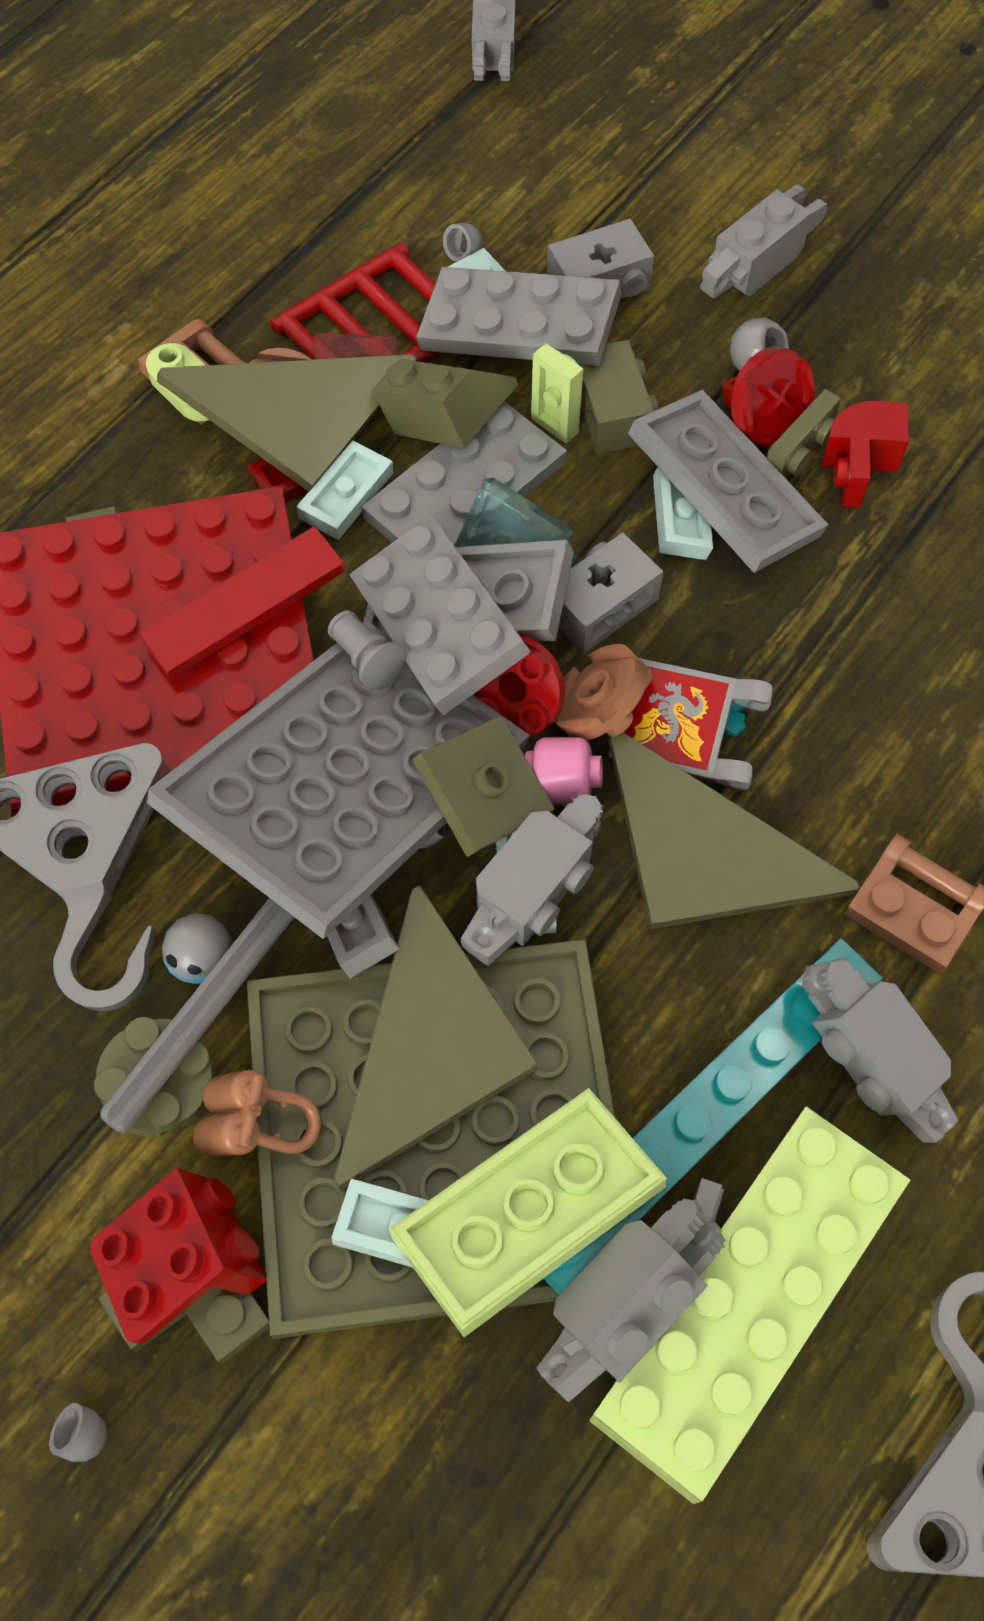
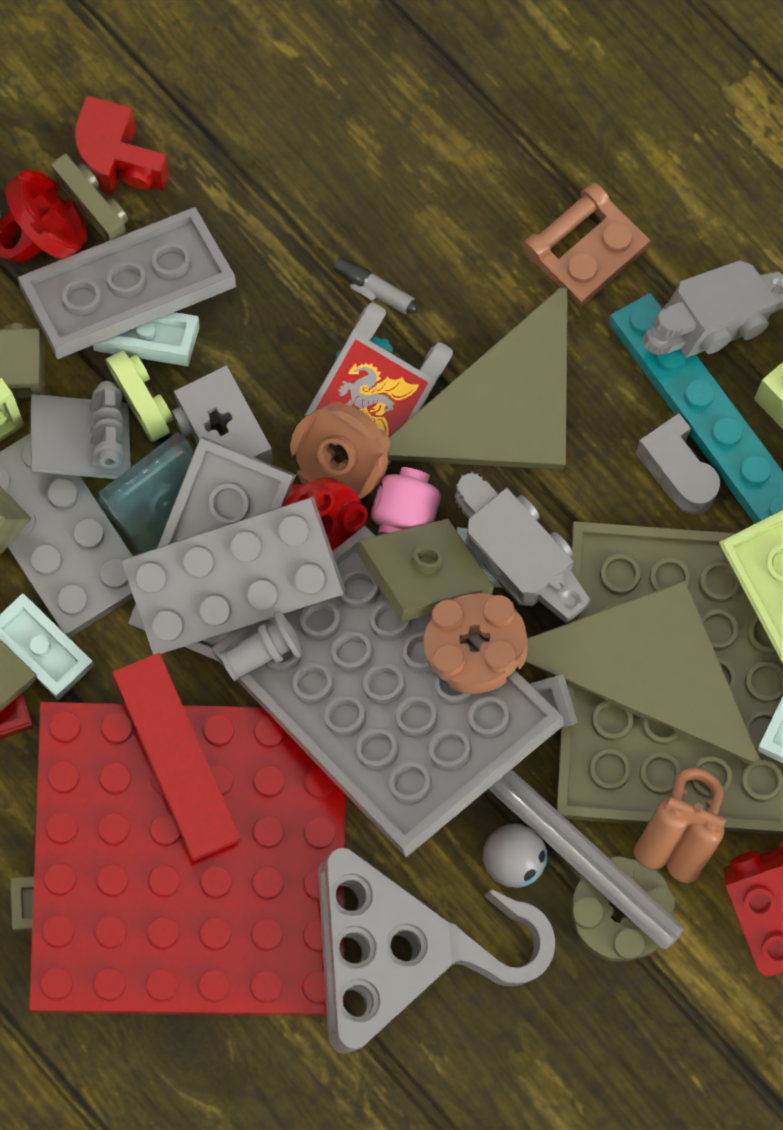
camera: 80 degrees left, 10 degrees up
none -> light grey hinge [30,381,131,480]
none -> yellowish green plate [105,350,174,443]
none -> piece [333,257,418,314]
none -> nougat plate [424,593,529,694]
none -> light grey leg [636,413,720,515]

